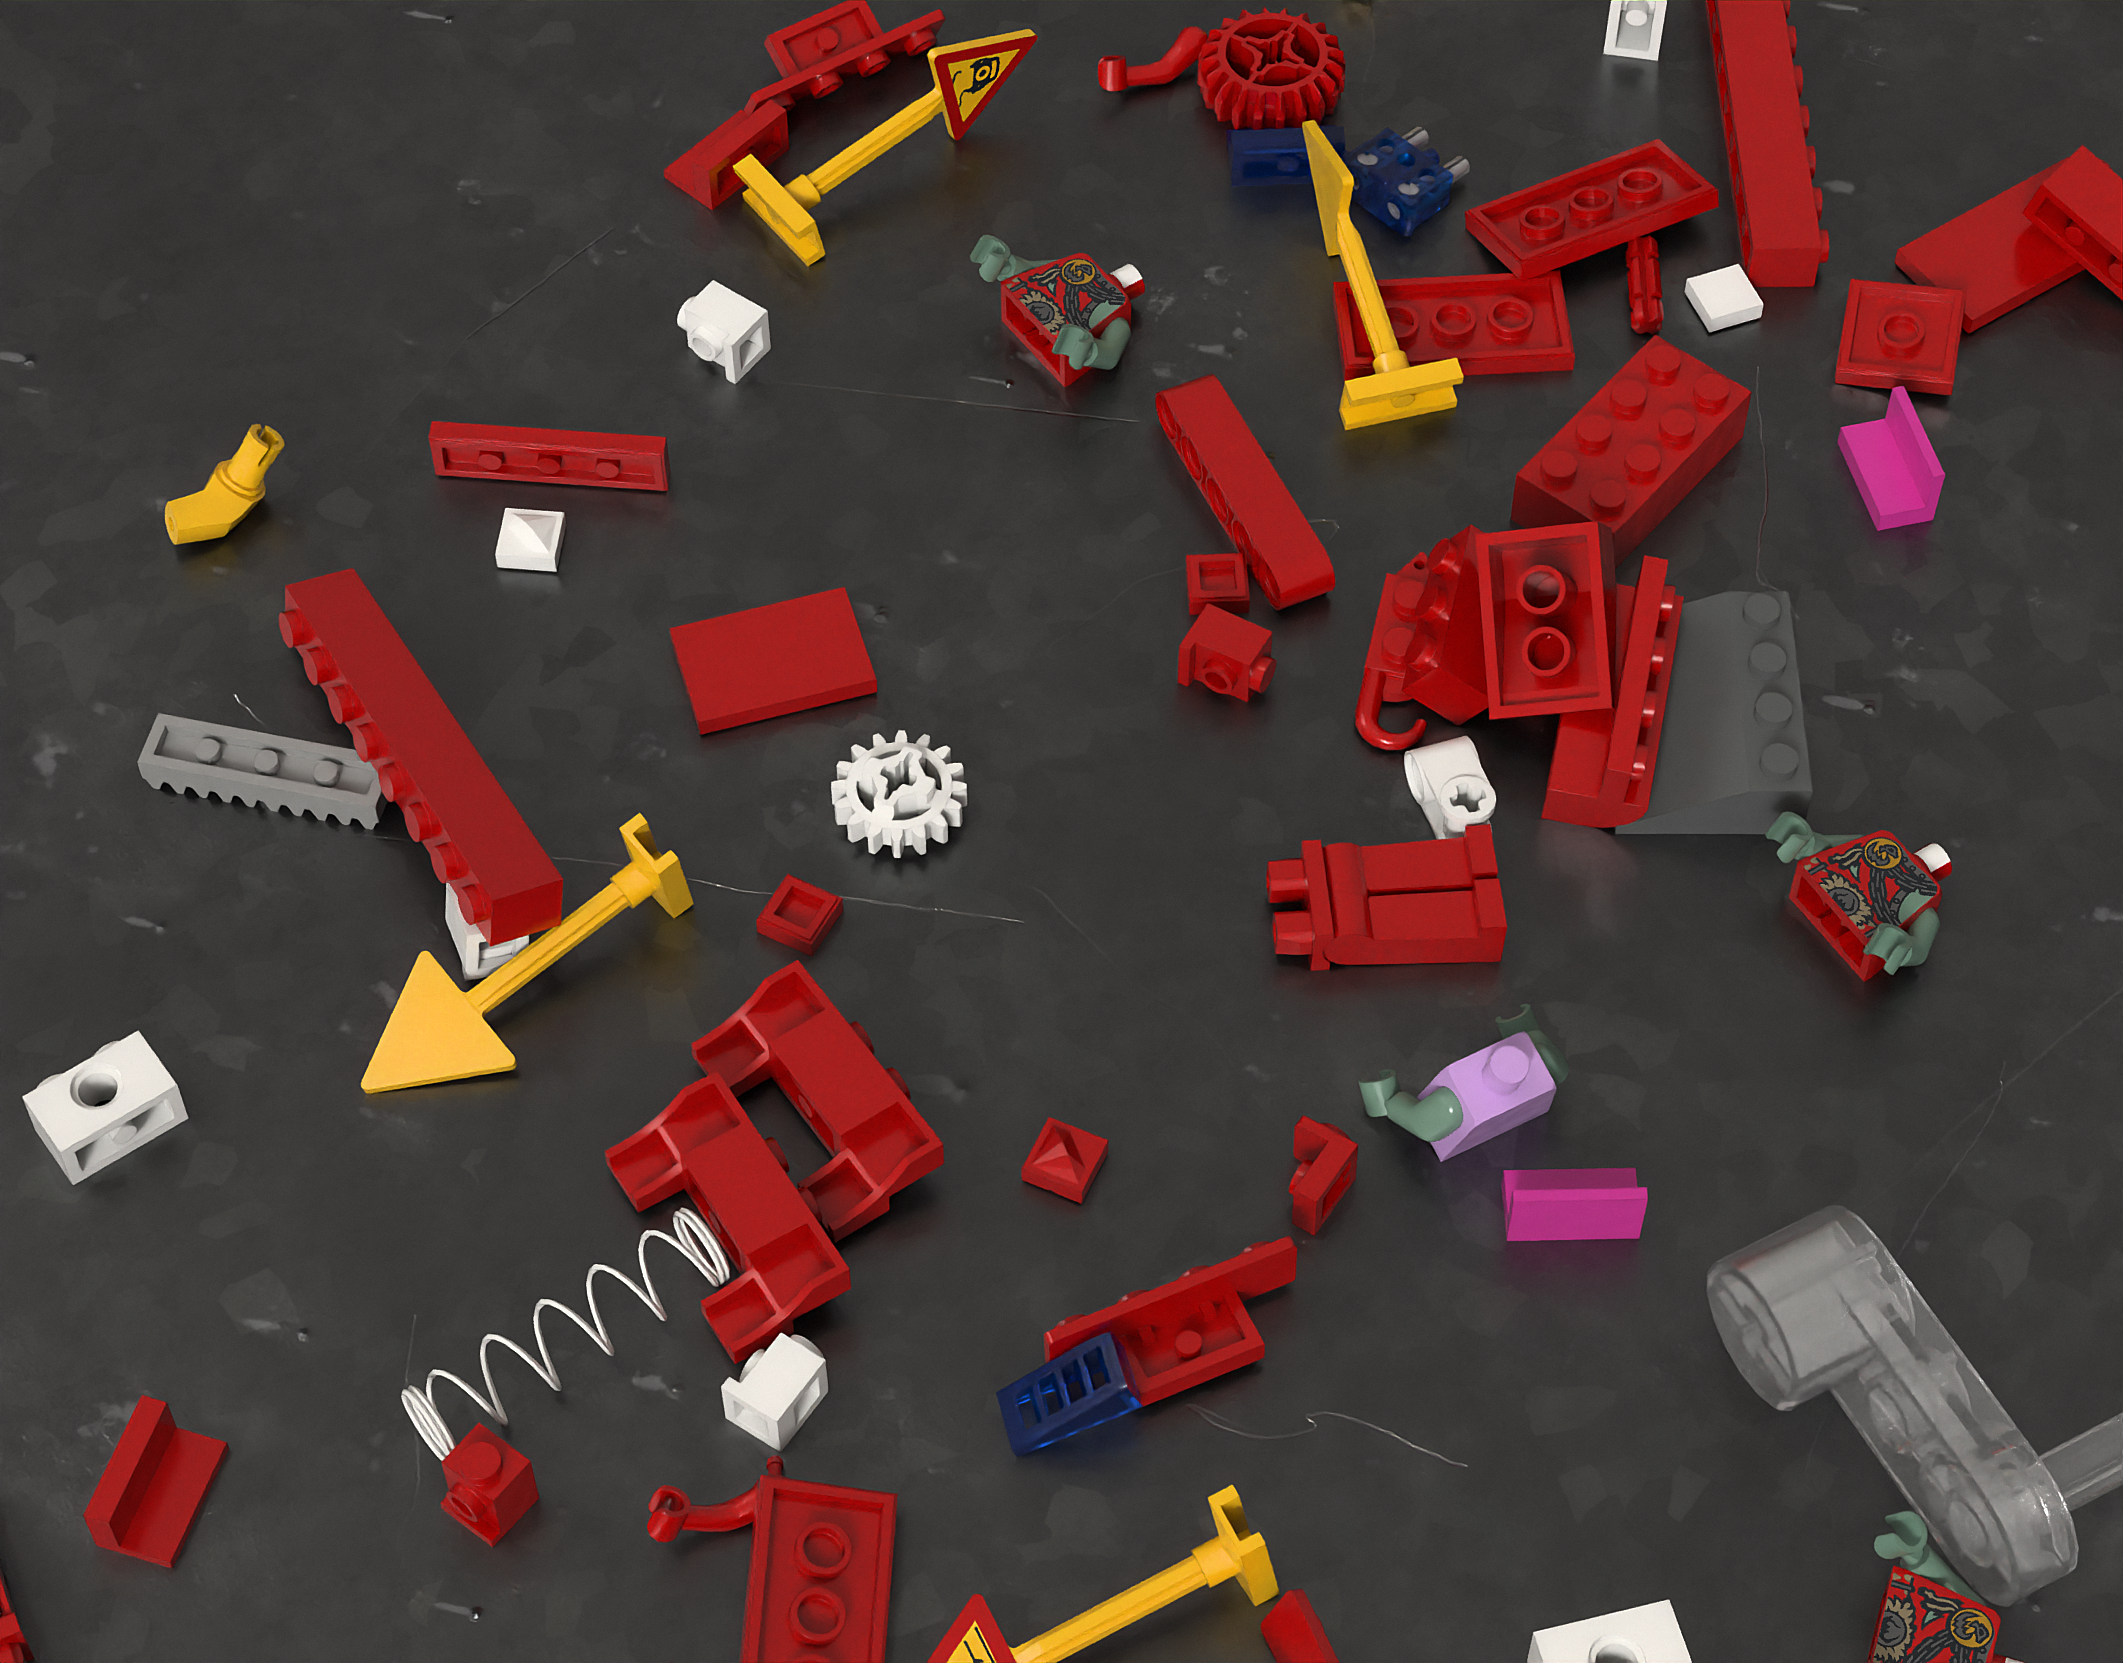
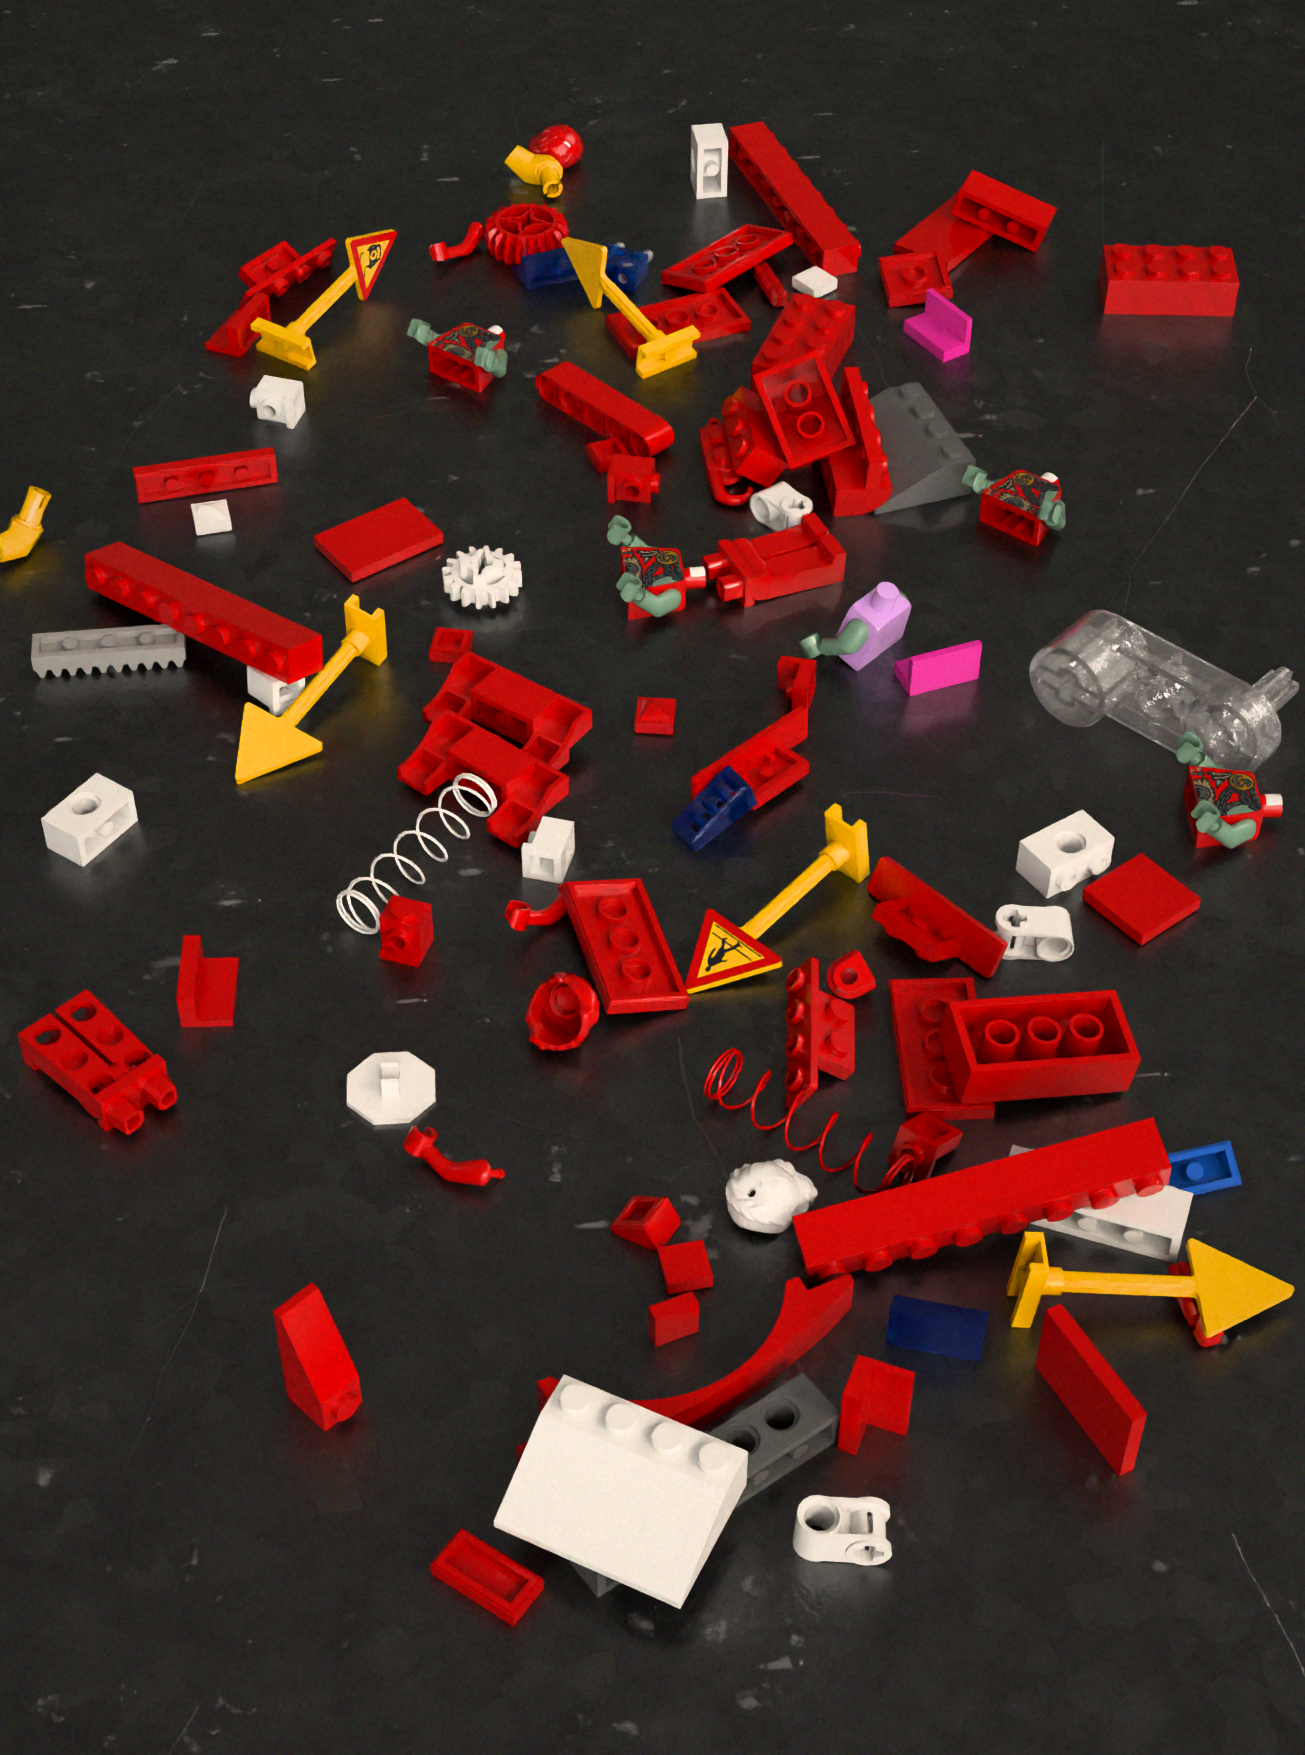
camera: 20 degrees left, 10 degrees down
none -> torso [607,515,706,620]

